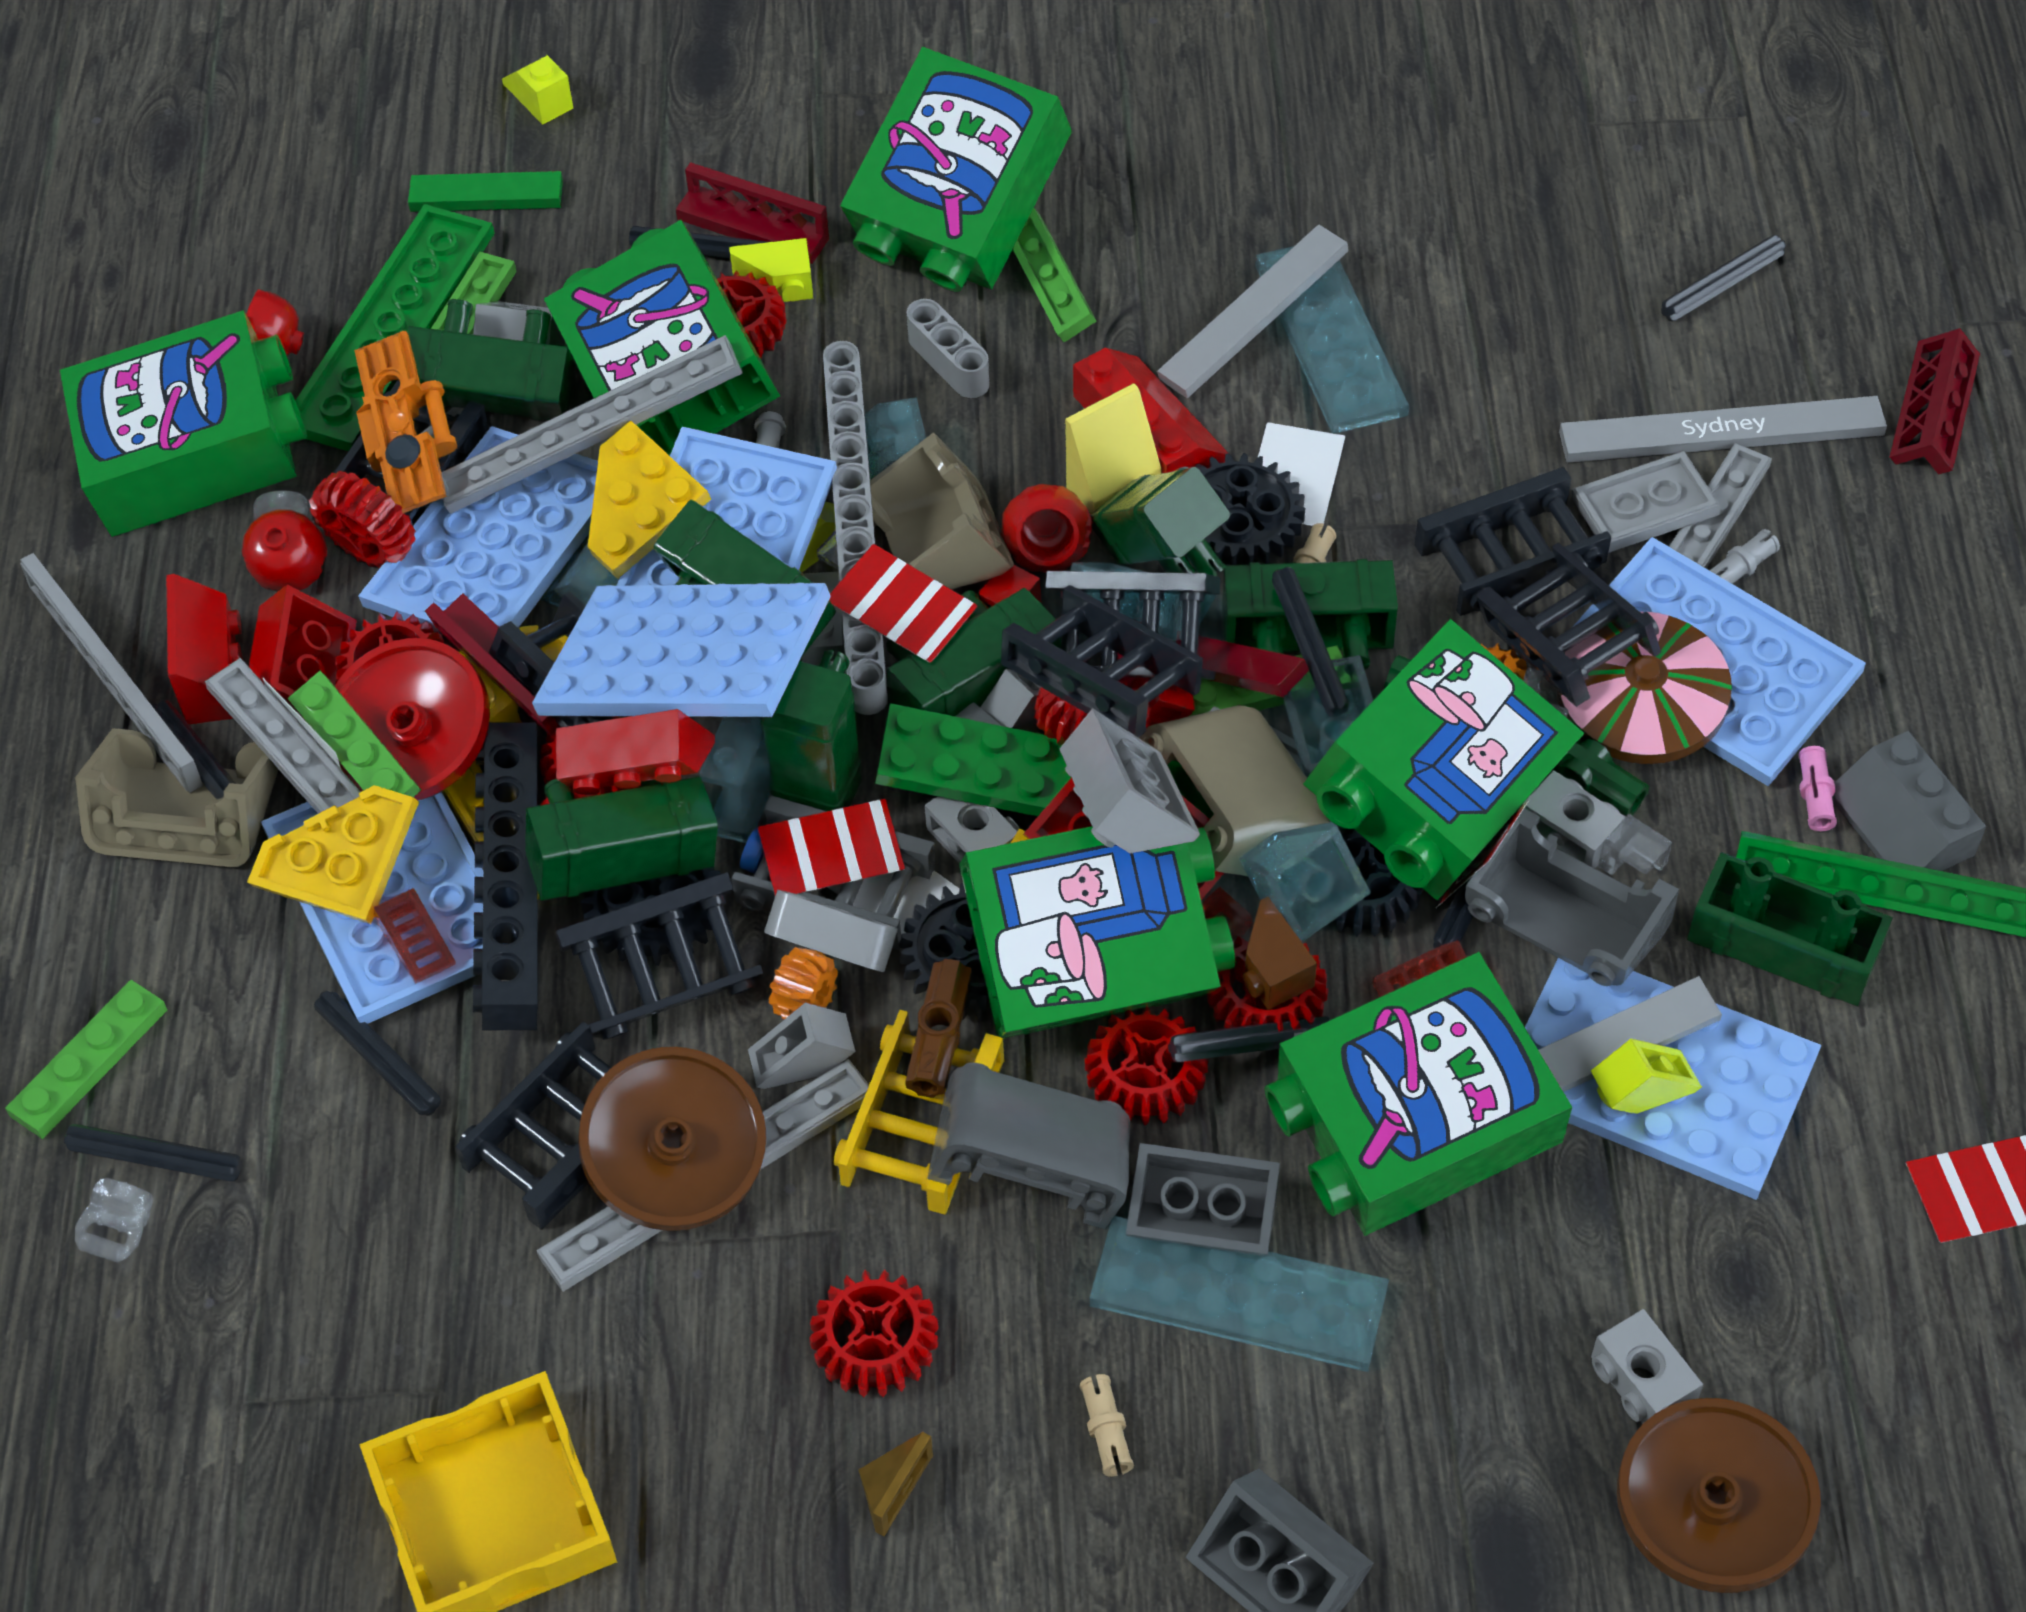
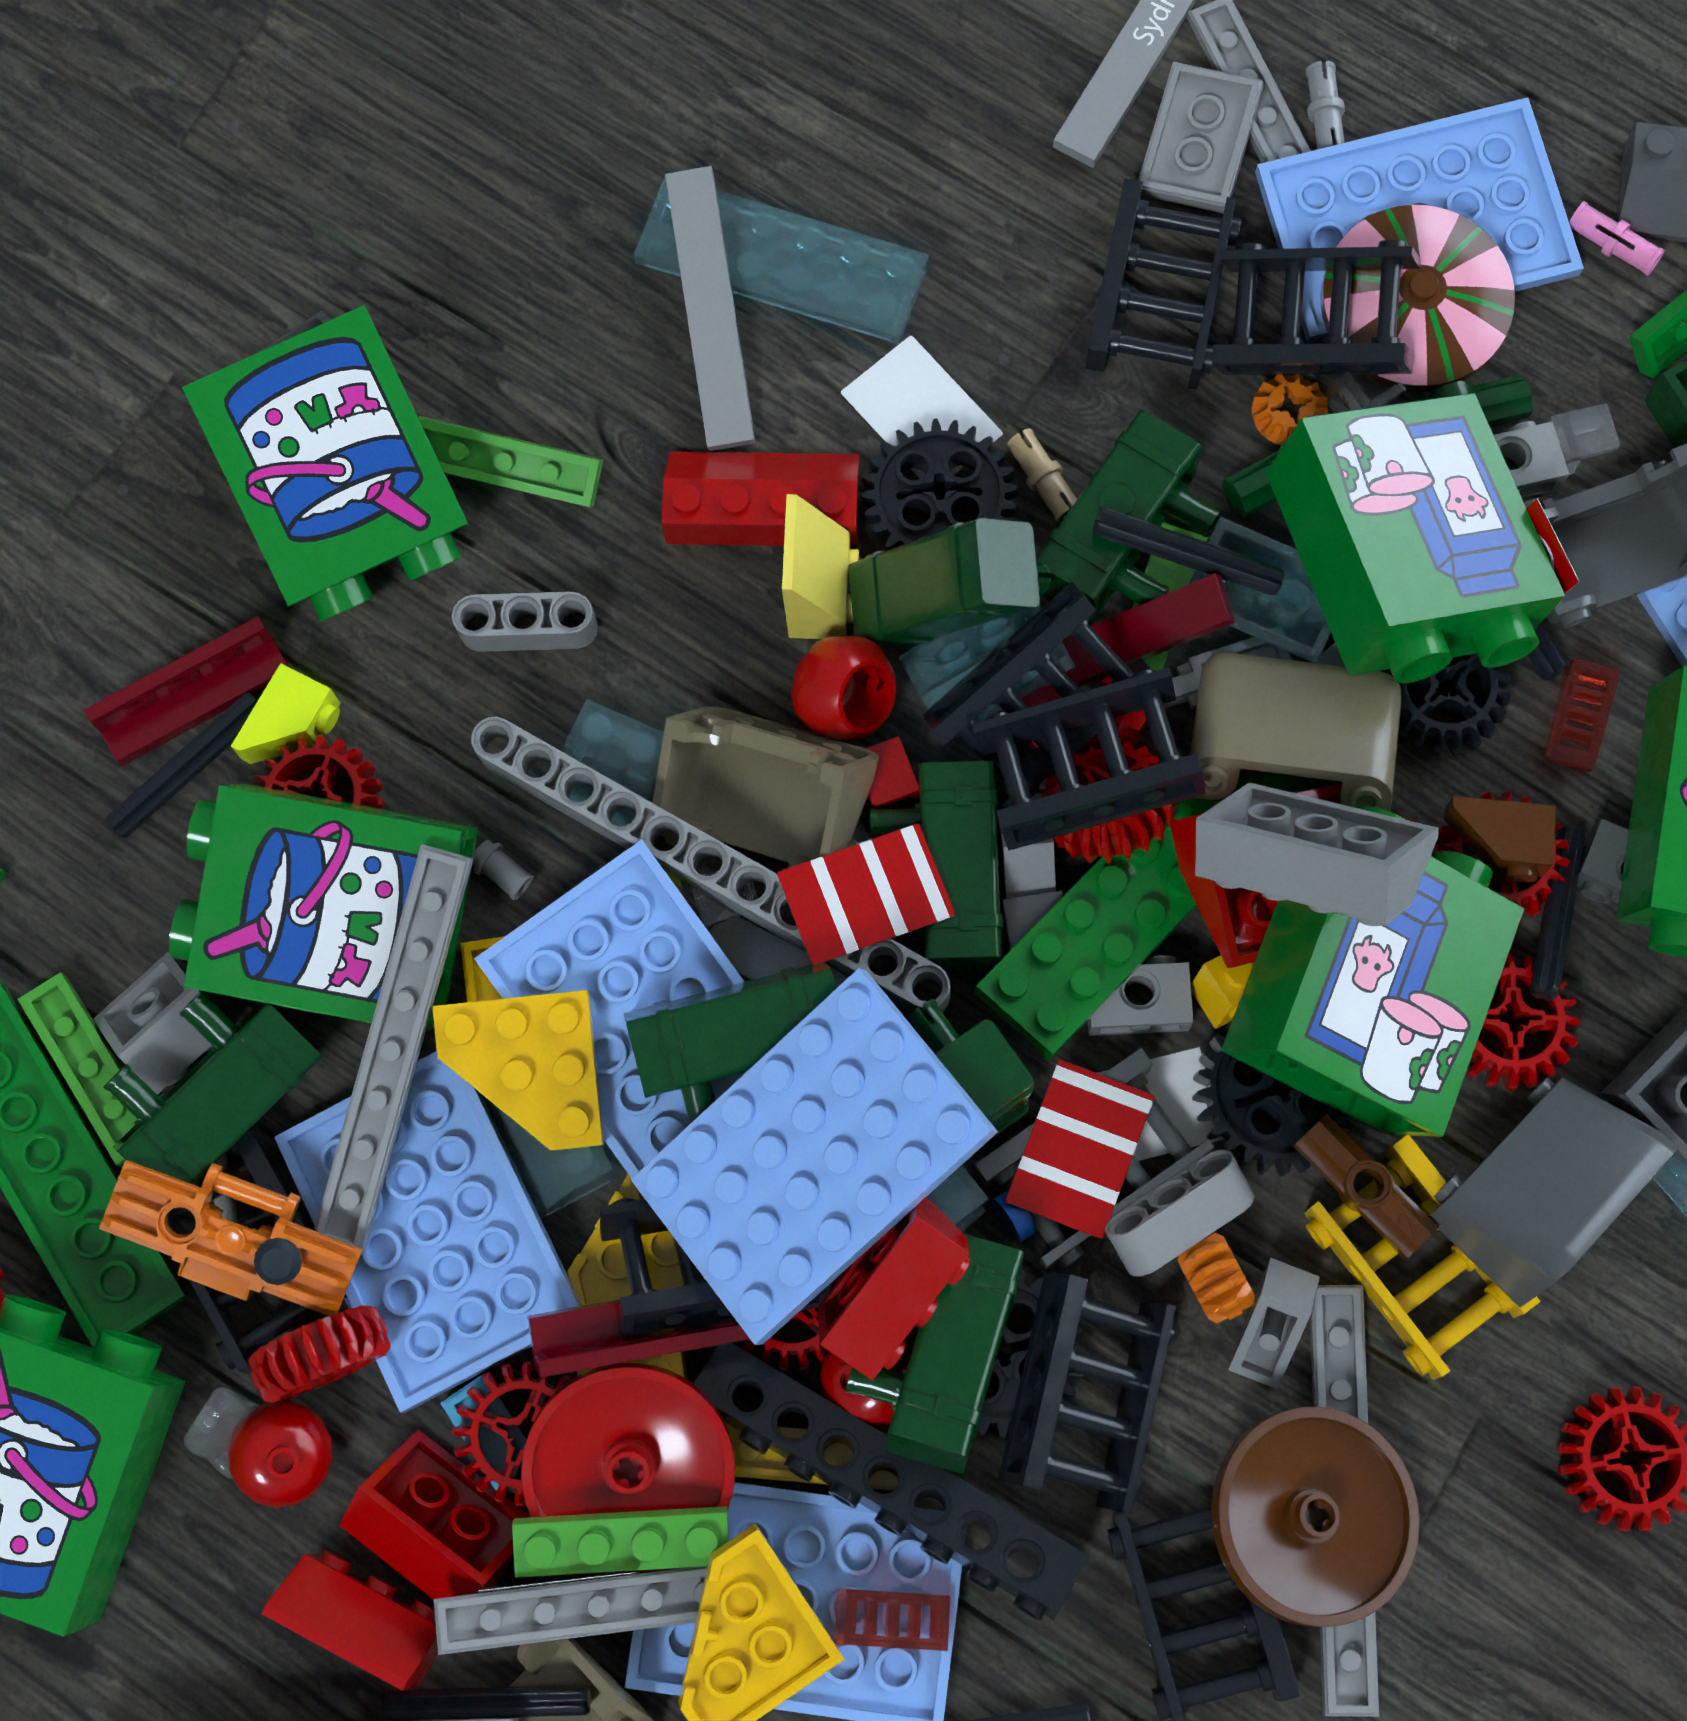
camera: 50 degrees left, 20 degrees up
clear light blue slope [1239,822,1371,942] -> none

